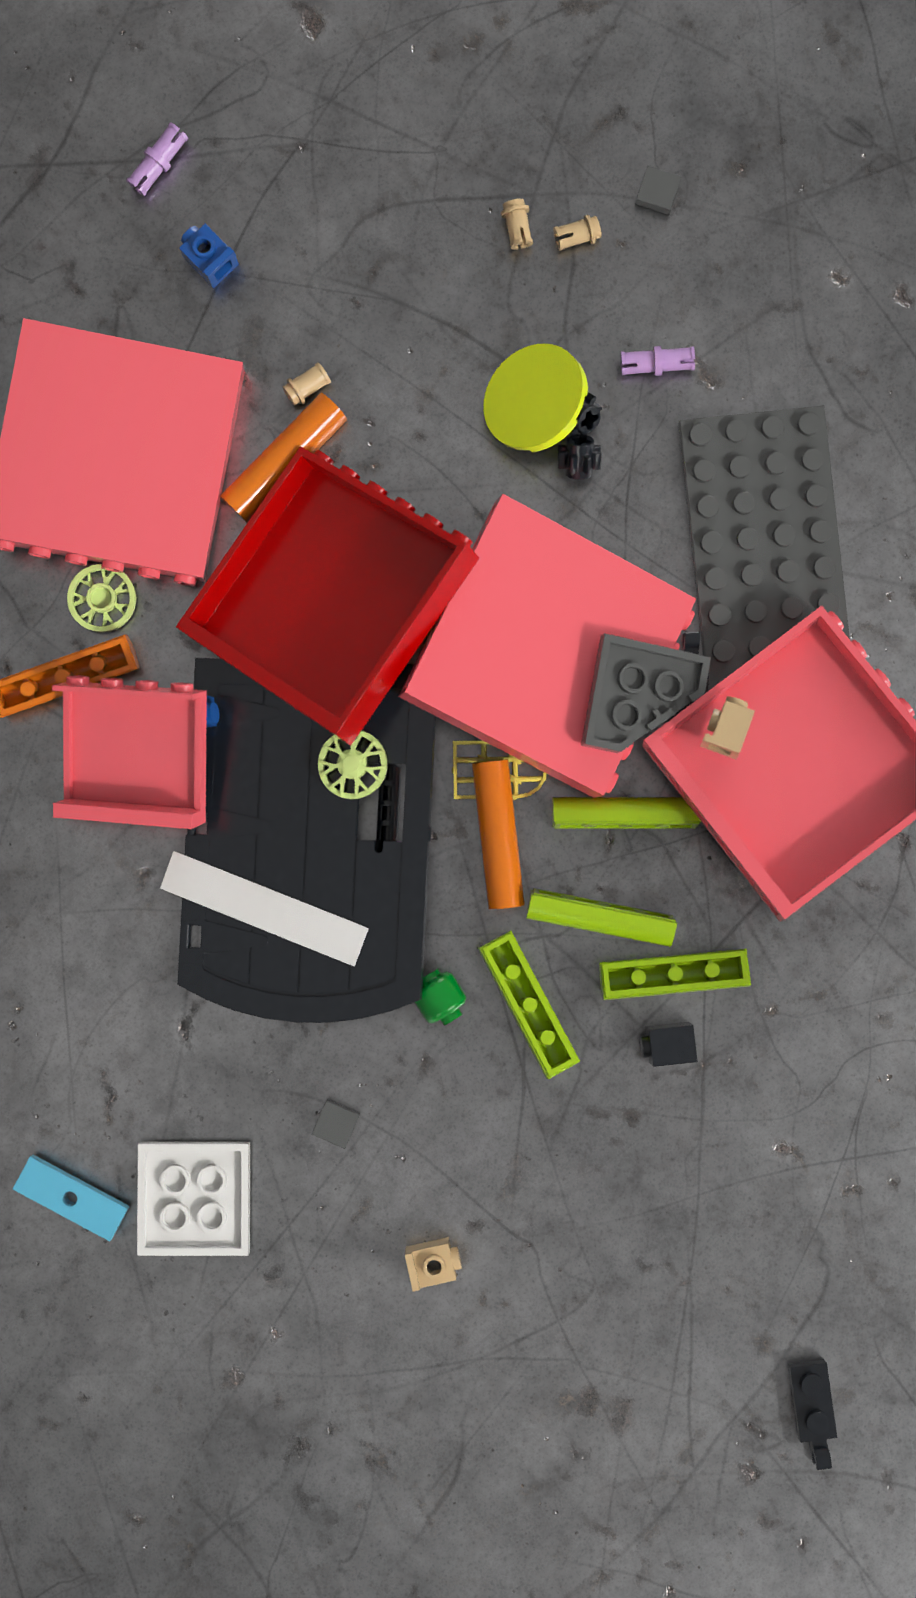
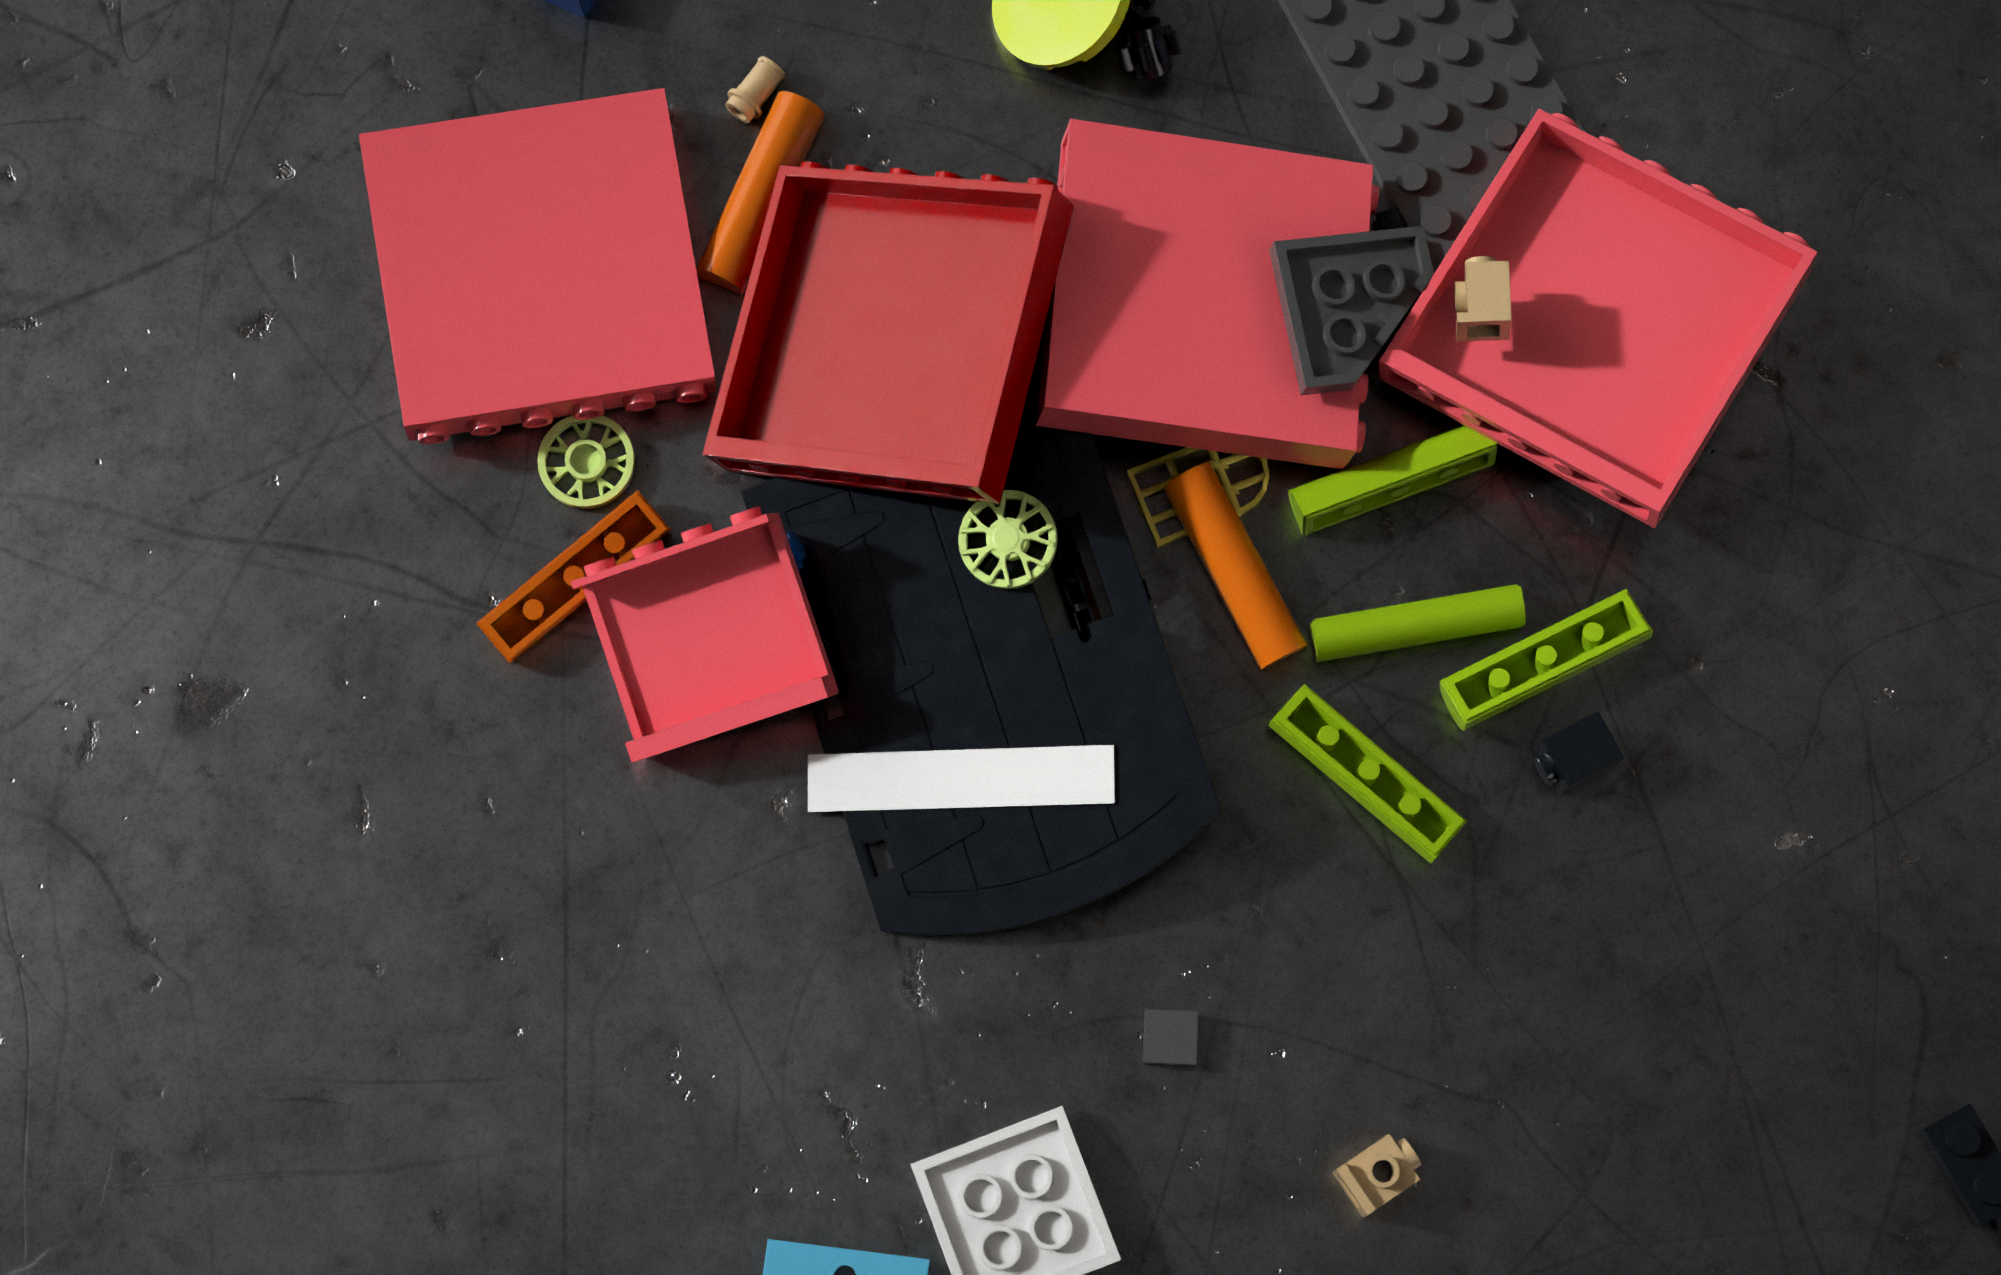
camera: 20 degrees left, 10 degrees down
green head [414,968,467,1026] -> none

